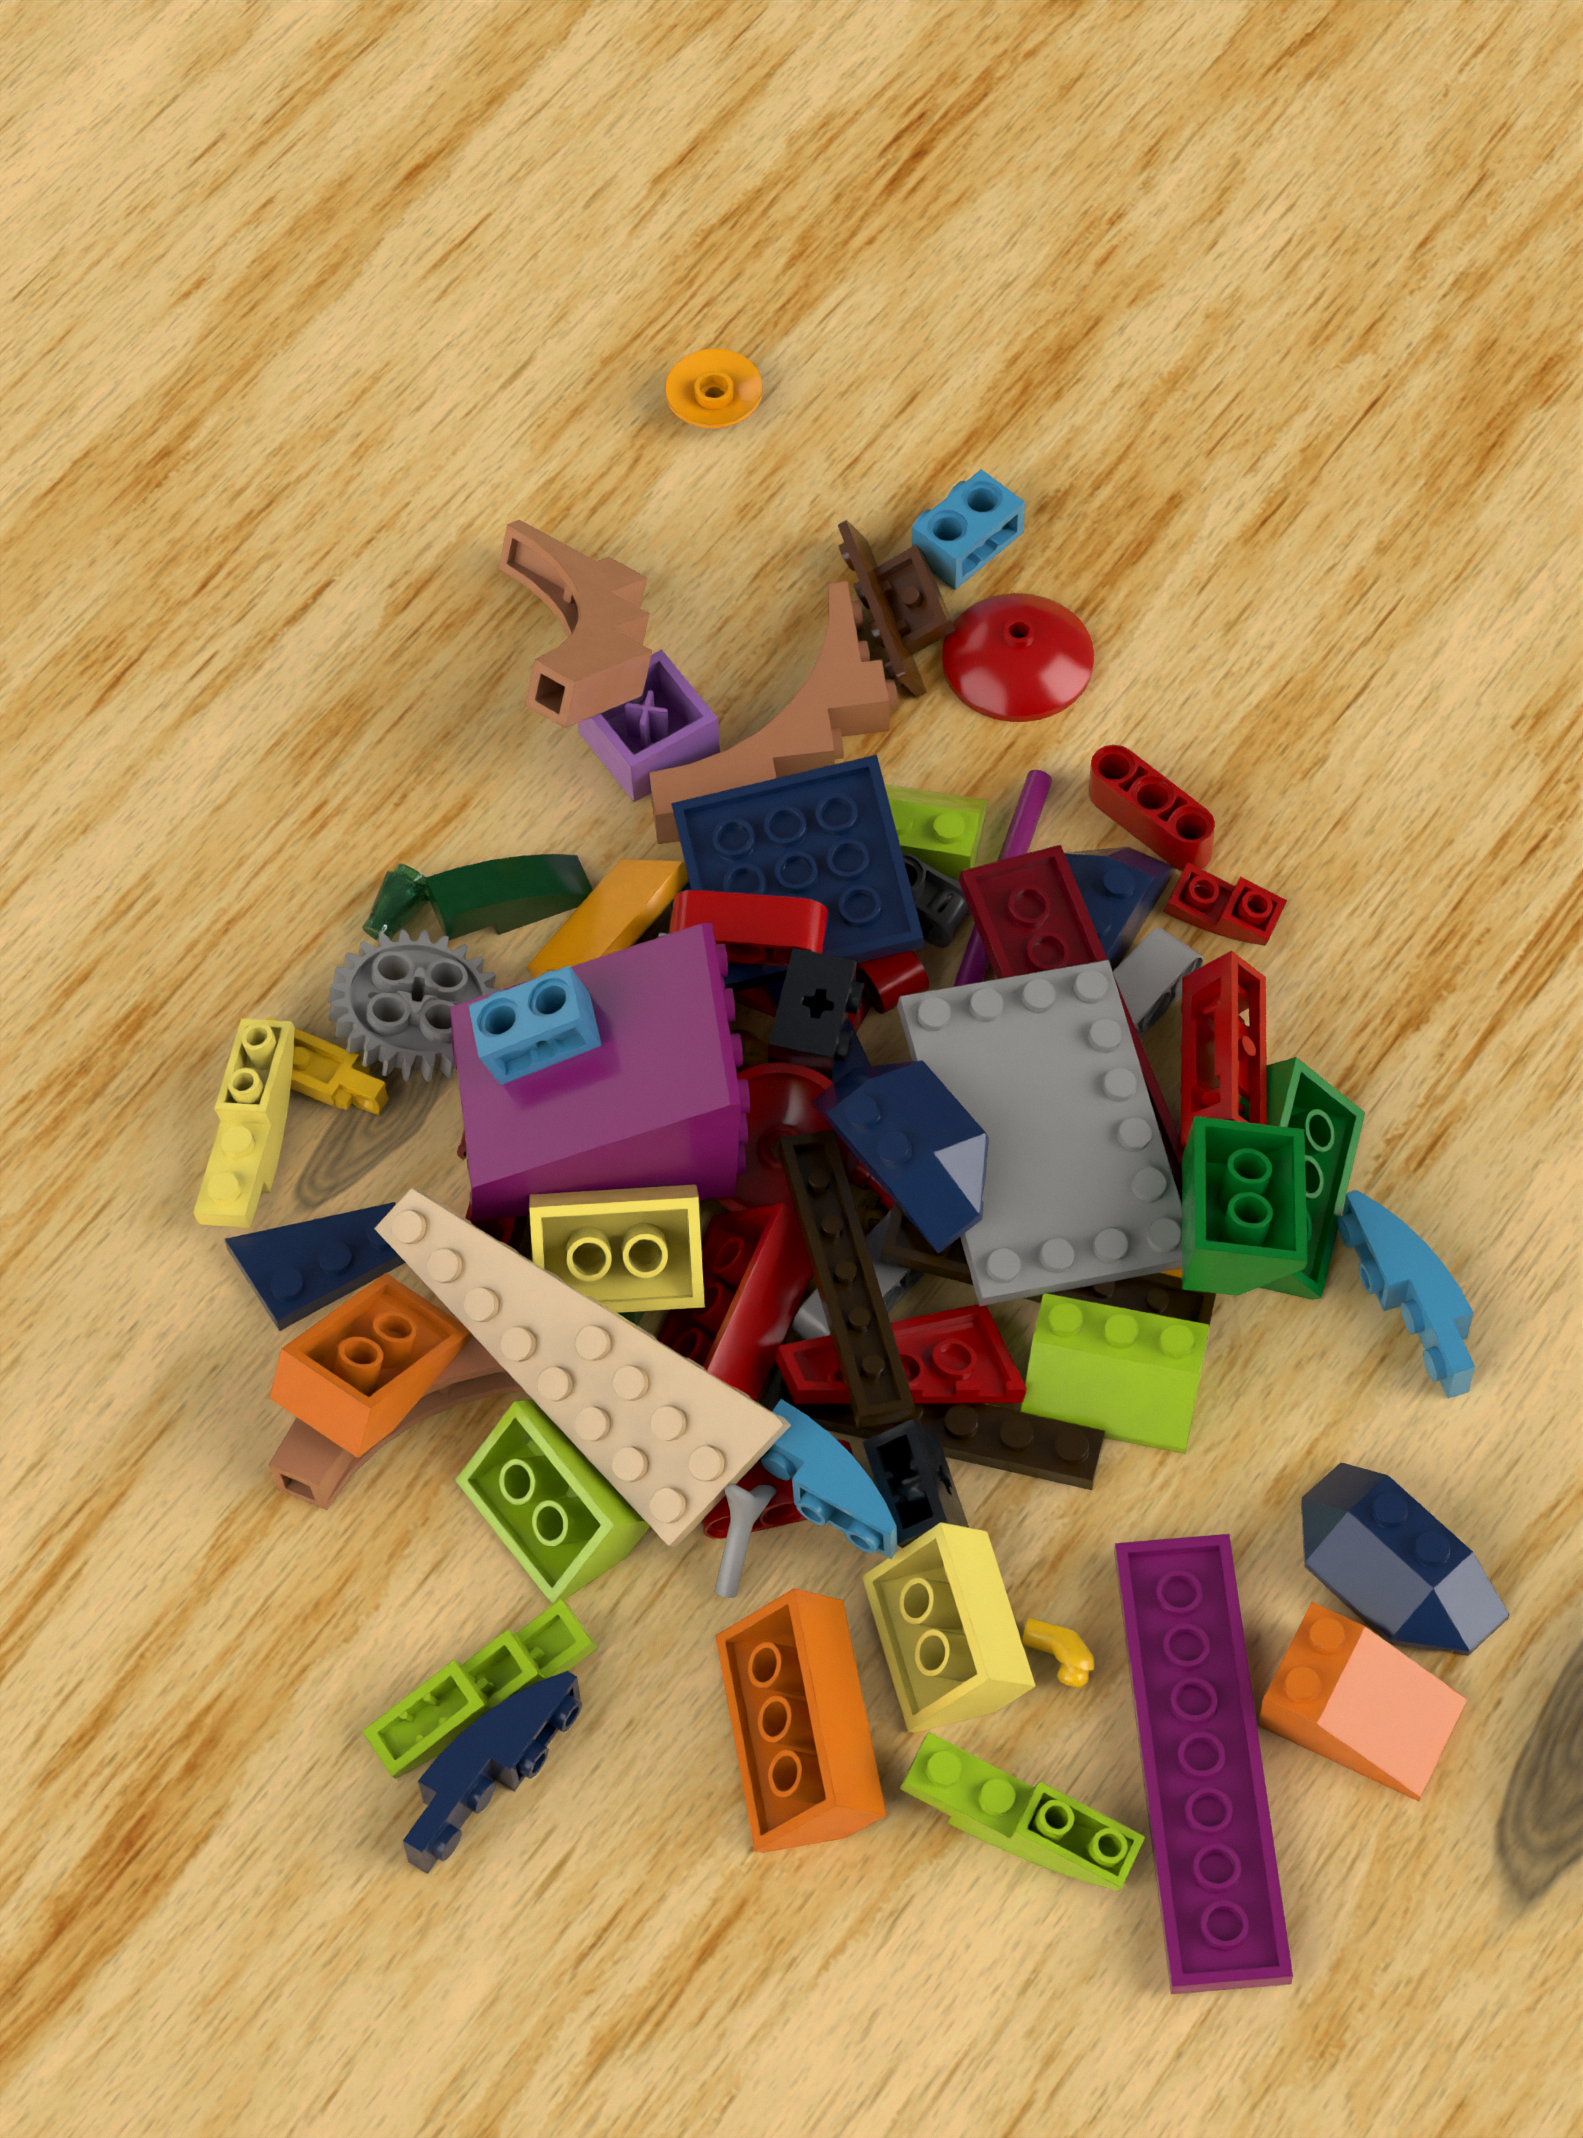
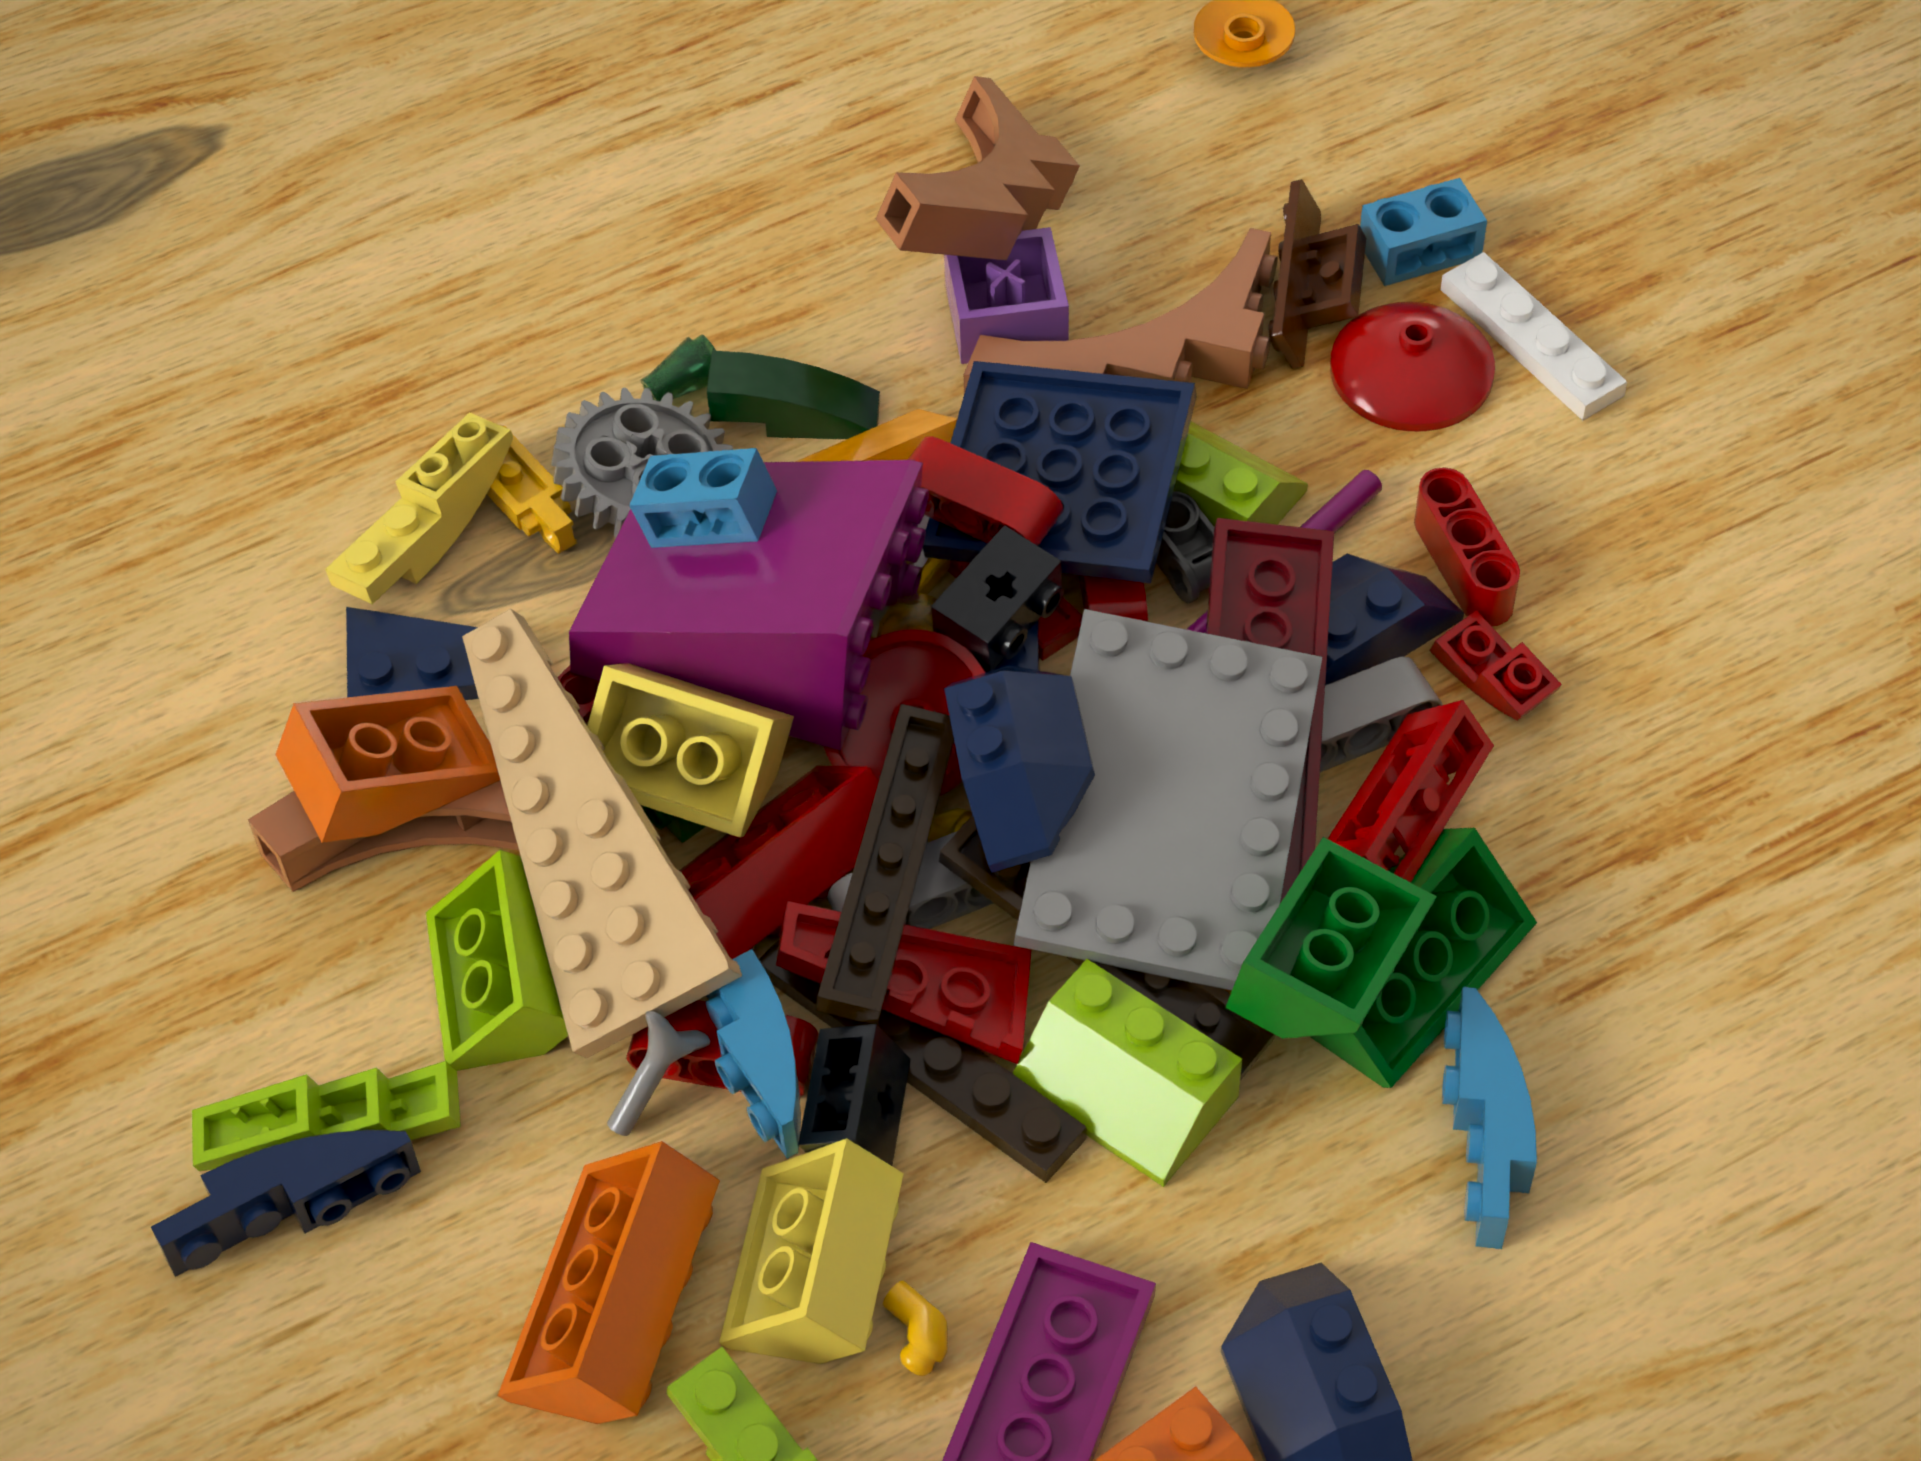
camera: 25 degrees right, 5 degrees down
none -> white plate [1440,252,1627,421]

